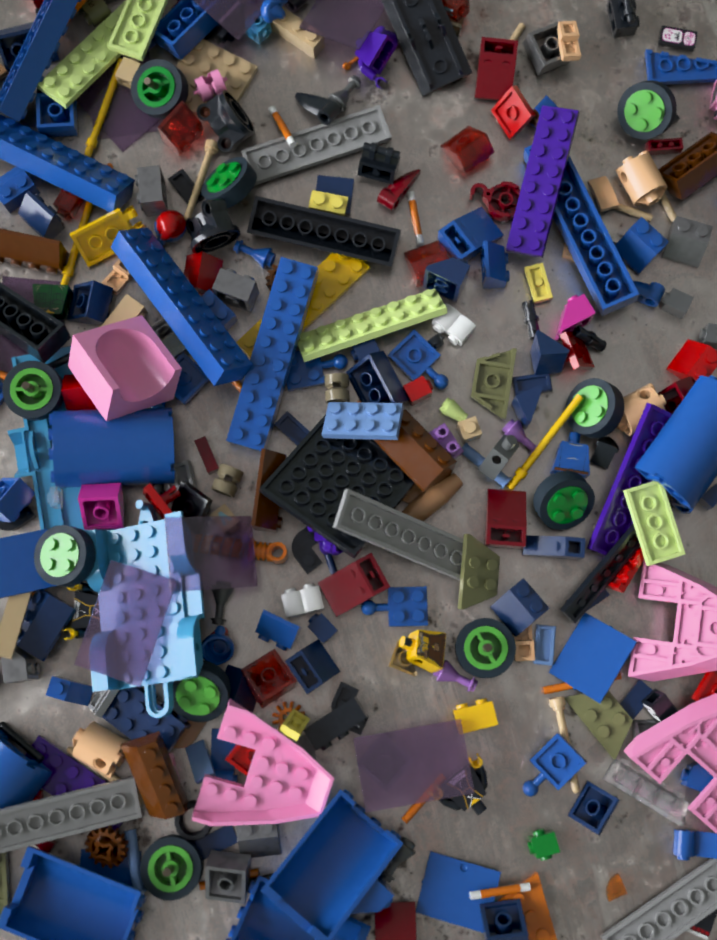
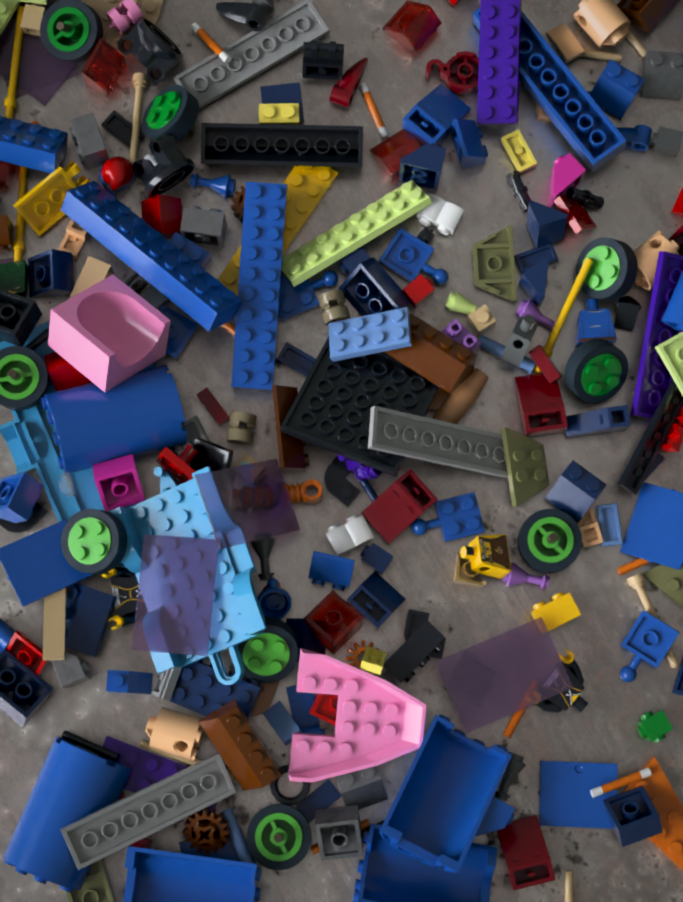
camera: 15 degrees left, 0 degrees up
none -> dark red piece [528,345,563,384]

